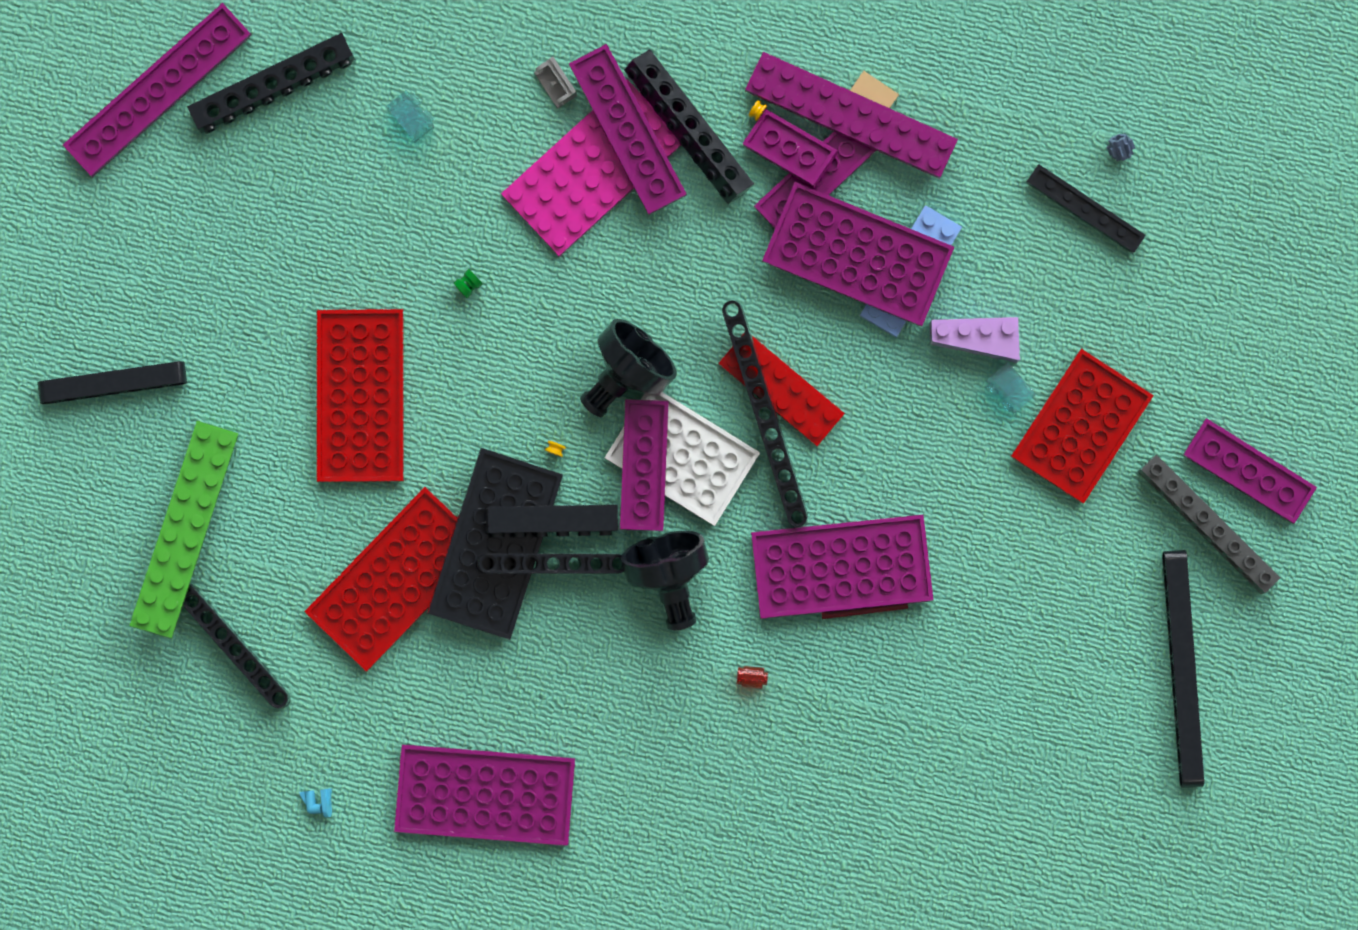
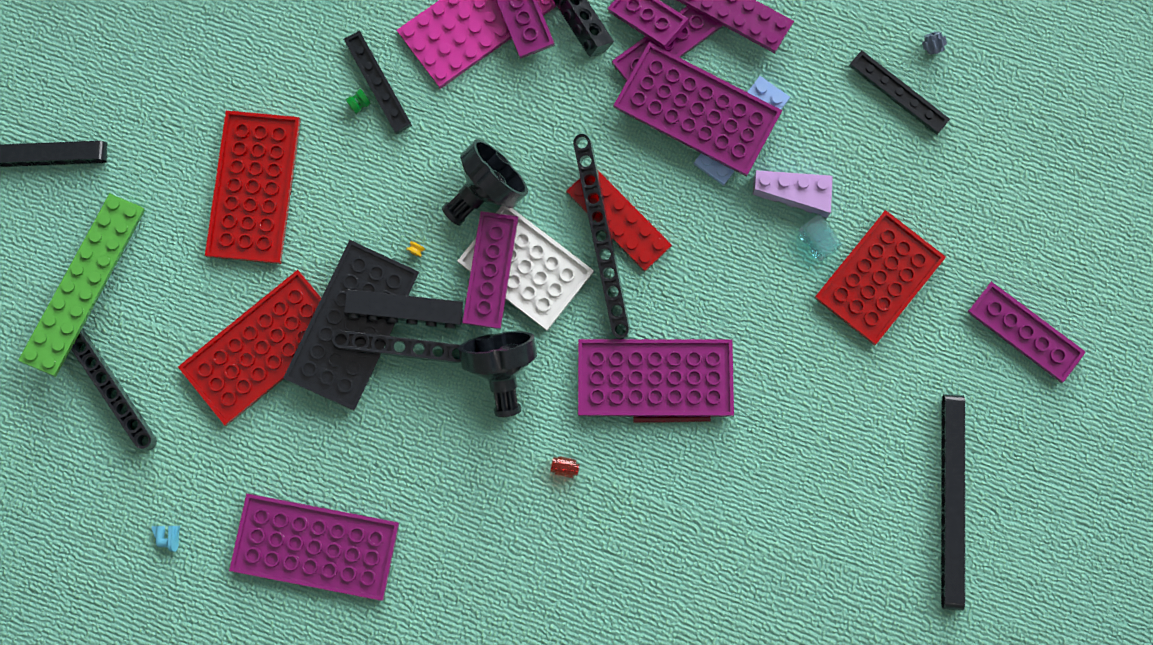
camera: 10 degrees right, 5 degrees down
dark grey brick [1137,454,1280,594] -> none
none -> black plate [343,30,412,134]

